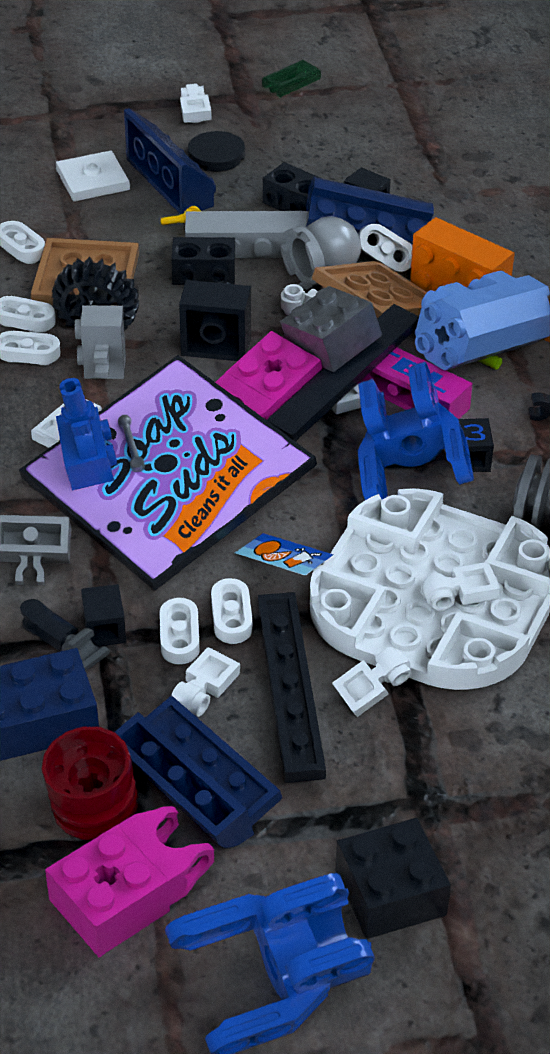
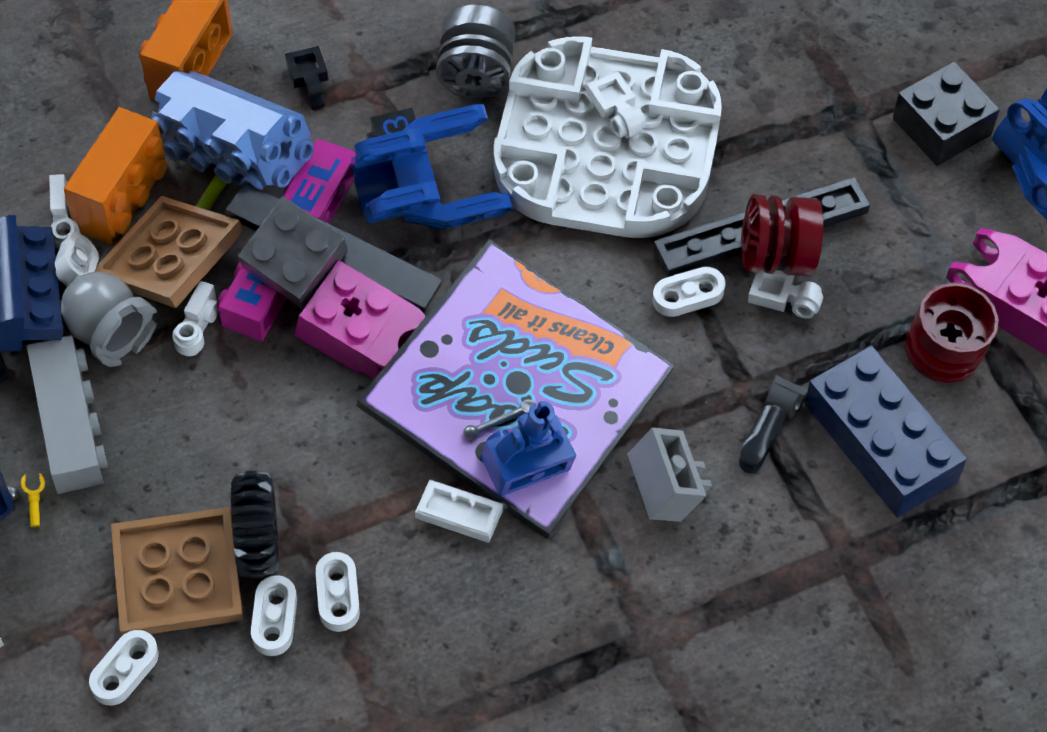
camera: 105 degrees left, 15 degrees up
light grey brick [75,306,126,379] -> none
black brick [81,584,126,647] -> none
dark blue brick [115,695,282,848] -> none
white plate [160,598,200,664] -> none
black brick [171,237,236,285] -> none
black brick [179,280,251,361] -> none
sticker [235,533,334,575] -> none
white plate [332,647,412,717] -> none
none -> dark red wheel [741,194,823,277]

